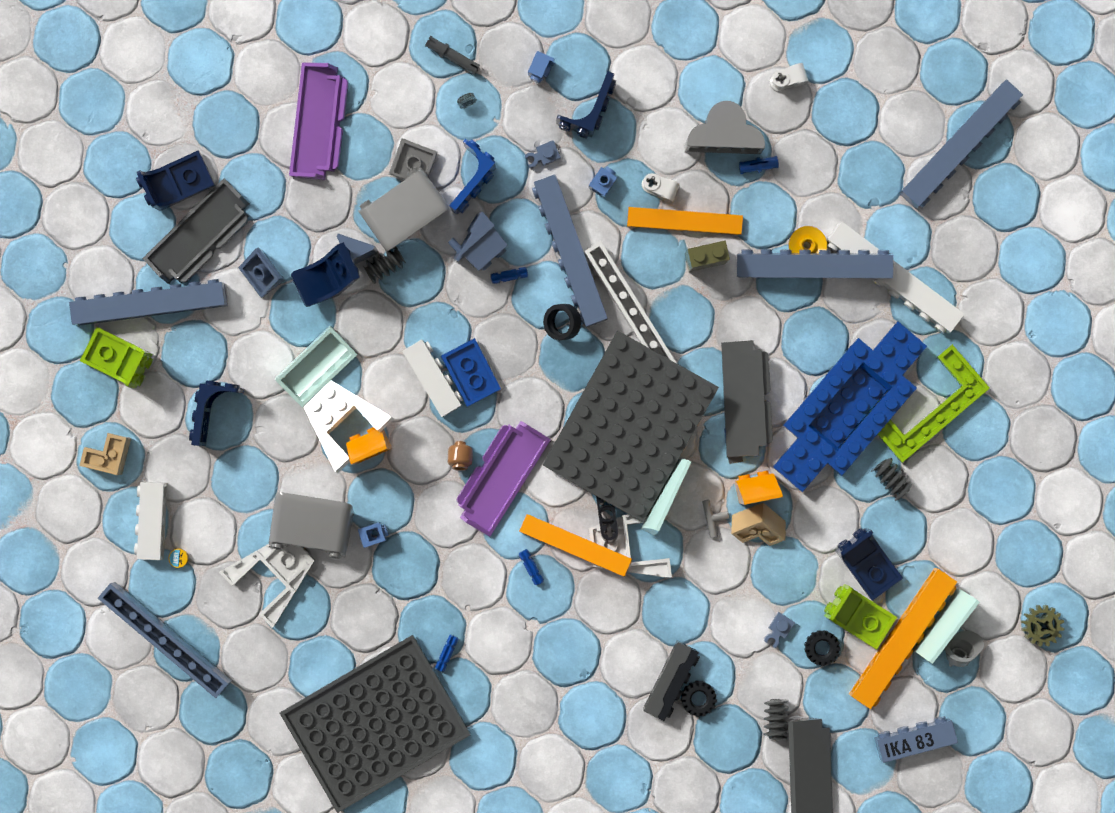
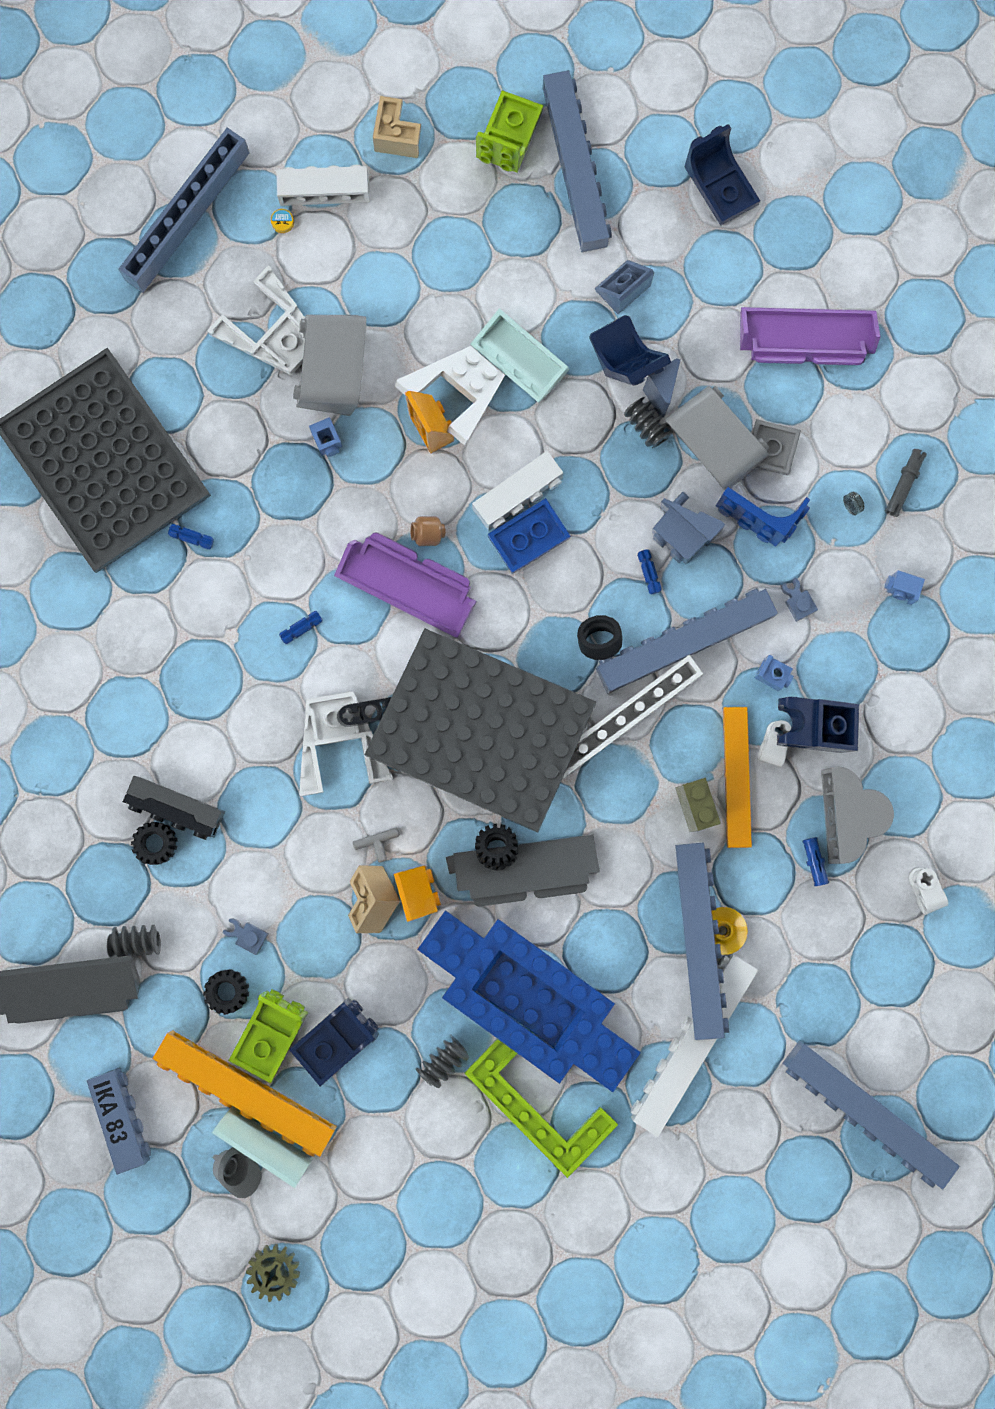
camera: 80 degrees right, 5 degrees down
dark grey slope [143,178,250,284] -> none
dark blue bracket [189,380,244,446] -> none
light orange tile [519,514,633,577] -> none
dark blue bracket [556,71,617,139] -> none
light aqua slope [641,459,691,536] -> none
none -> black tyre [475,823,518,870]
none -> dark blue brick [777,696,859,753]

